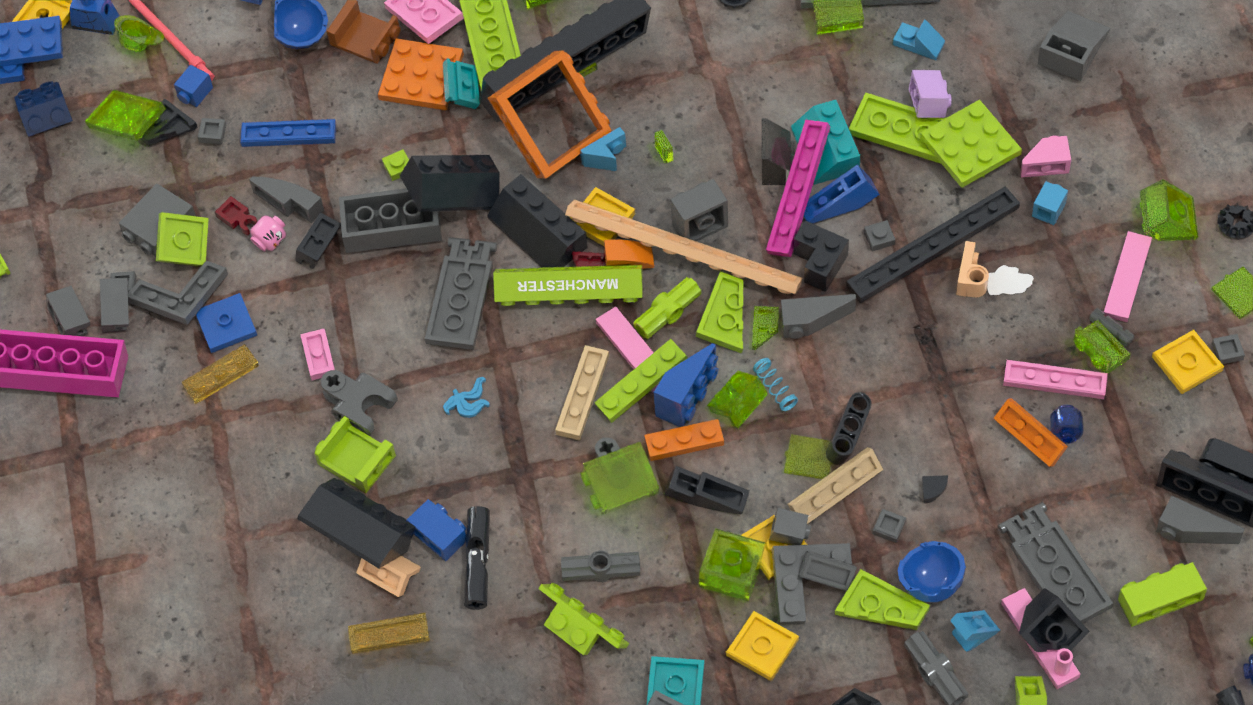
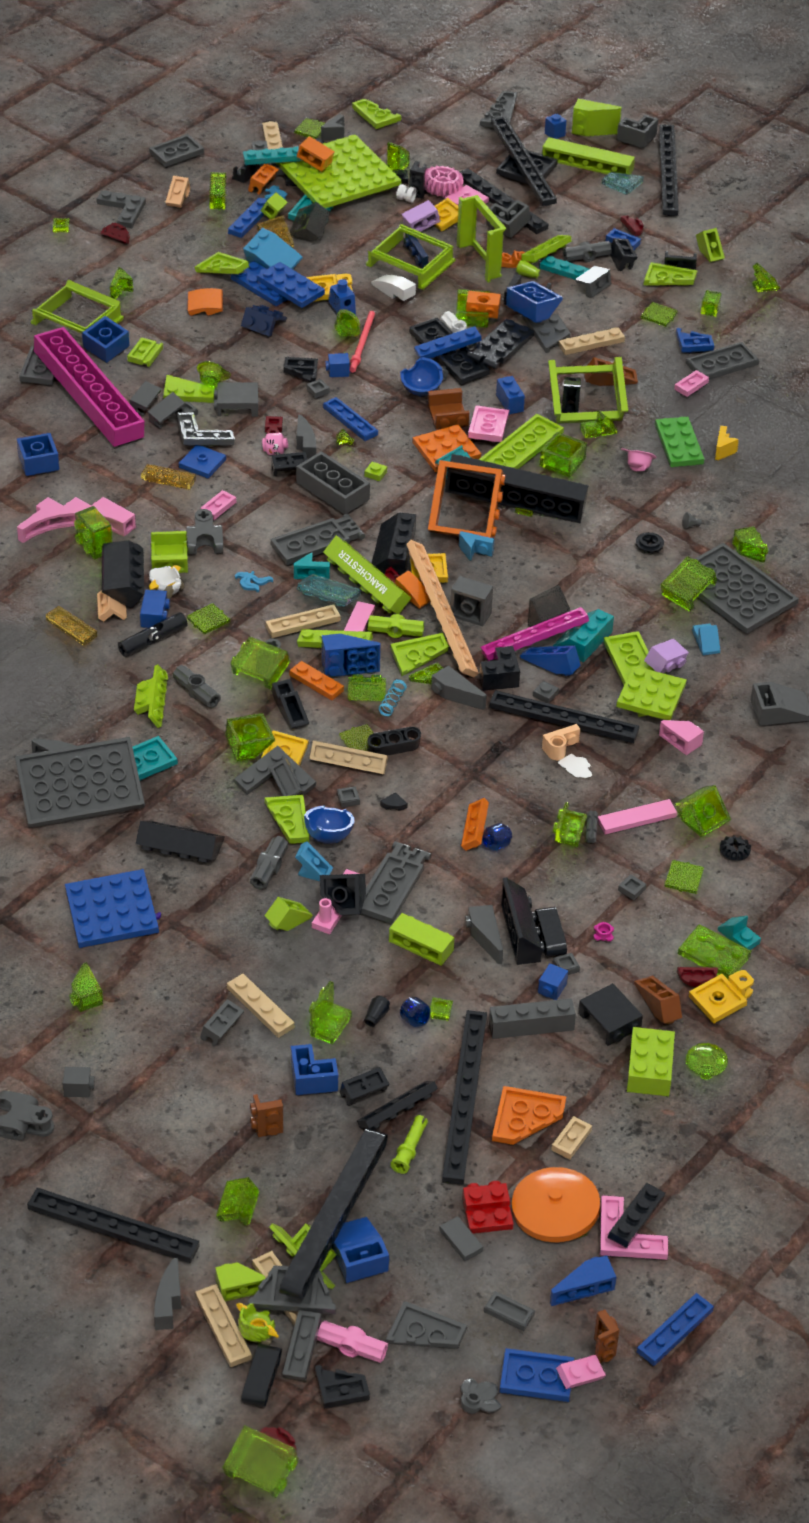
camera: 45 degrees right, 15 degrees down
clear neon green plate [85,90,166,141] -> none
lime plate [156,212,209,267] -> none
black slope [400,155,500,212] -> none
clear neon green tile [654,130,673,163] -> none
yellow plate [726,611,799,681] -> none
dark grey brick [769,508,811,545] -> none
bright pink tile [1003,360,1108,399] -> none
dark azure brick [1032,181,1068,225] -> none
yellow plate [1152,330,1224,394] -> none
none -> blue brick [17,433,59,476]
none -> bright pink arch [17,497,136,543]
none -> clear neon green brick [74,506,112,560]
none -> white hair [149,565,185,599]
none -> lime wing [163,375,215,403]
none -> clear neon green piece [187,603,230,635]
none -> clear neon green piece [197,361,231,388]
none -> teal slope [294,553,330,580]
none -> clear light blue plate [297,574,361,606]
none -> clear neon green rock [336,428,355,445]

